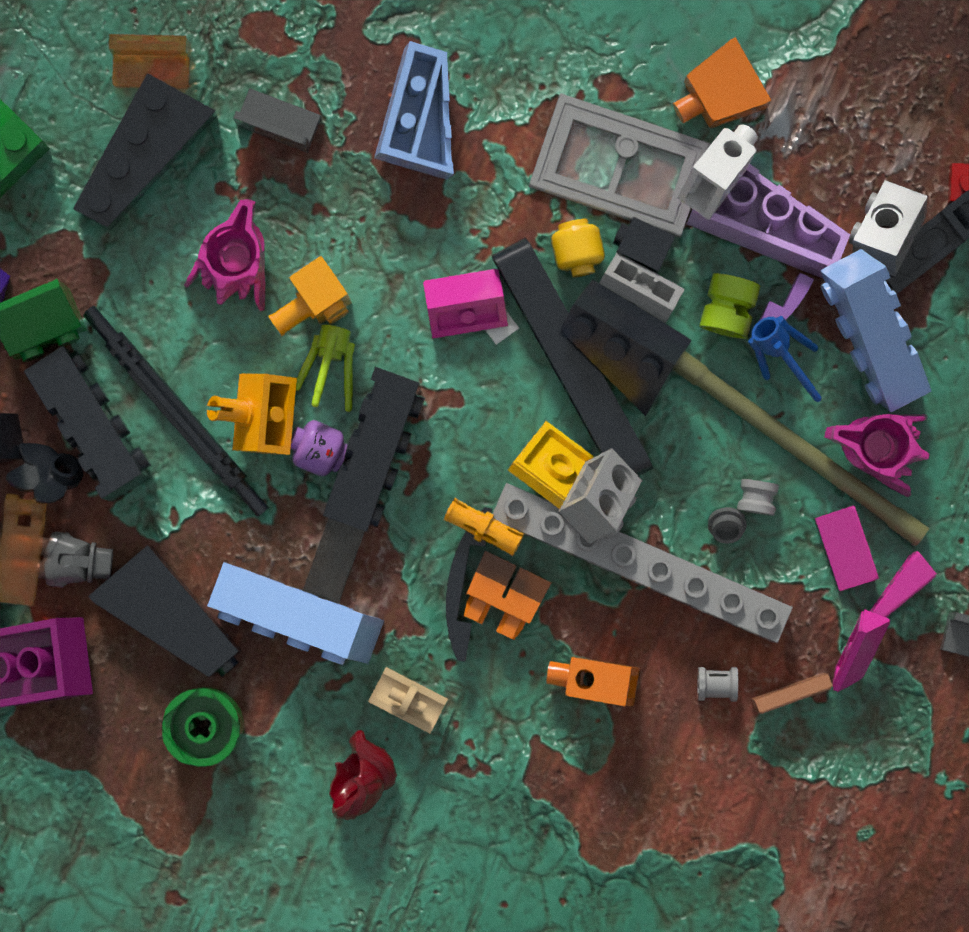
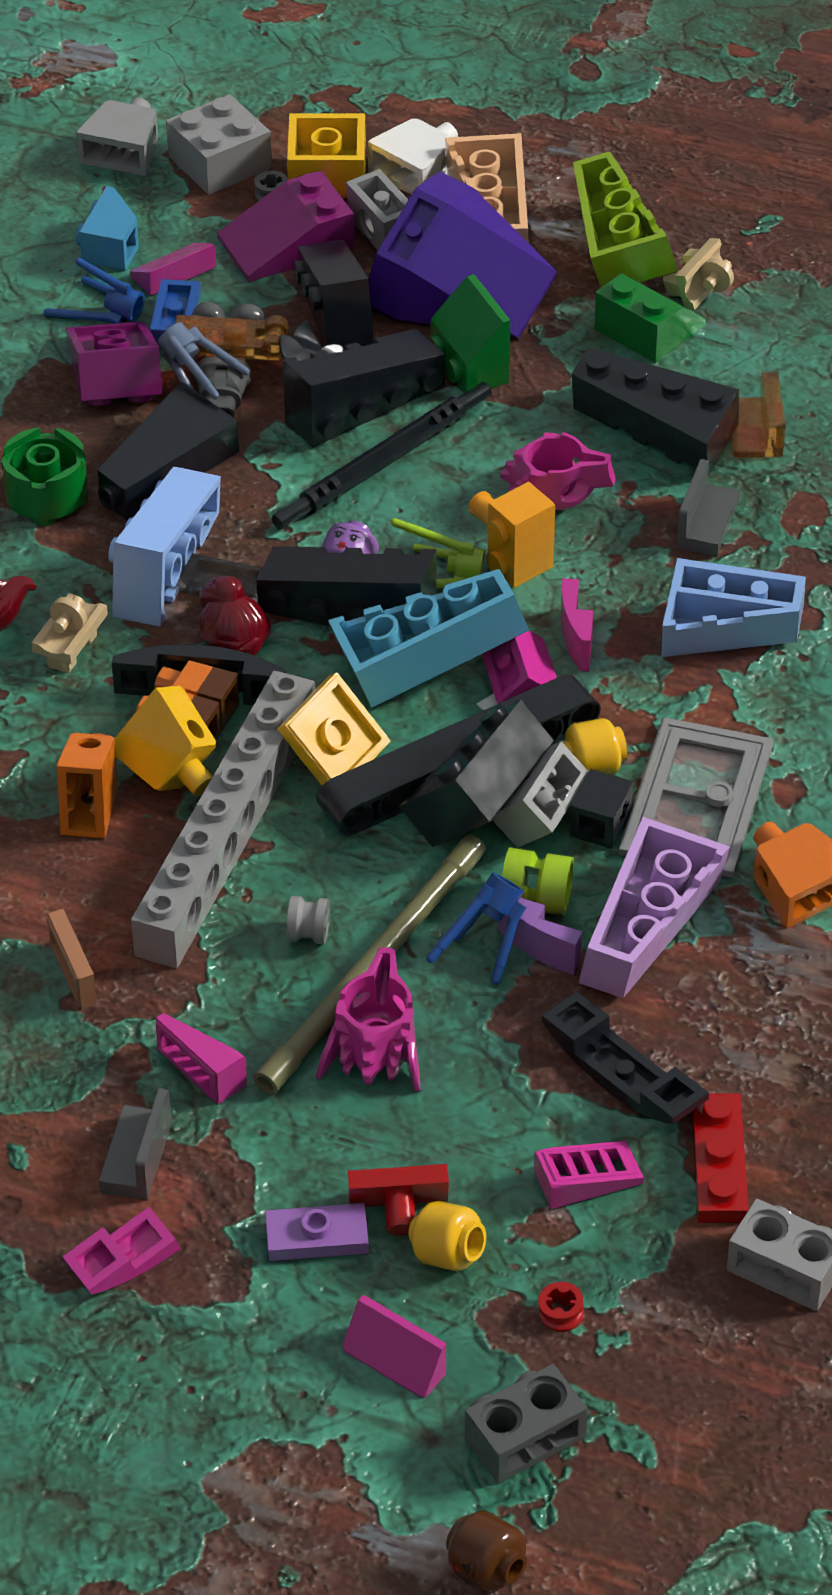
camera: 85 degrees right, 40 degrees down
light orange brick [207,374,297,455] -> none
light orange pin [444,498,524,556] -> none
light grey brick [559,448,642,544] -> none
white torso [678,124,758,220] -> none
light grey bush [697,667,738,702] -> none
dark grey plate [708,507,747,544] -> none
dark pink slope [814,506,879,591] -> none
light blue wedge [820,249,932,413] -> none
dark pink slope [832,610,890,692] -> none
brick [849,180,928,277] -> none
none -> yellow torso [115,686,216,797]
none -> sand blue plant [157,322,250,399]
none -> dark red hair [198,575,272,656]
none -> medium azure wedge [328,569,529,708]
none -> dark pink slope [561,578,593,672]

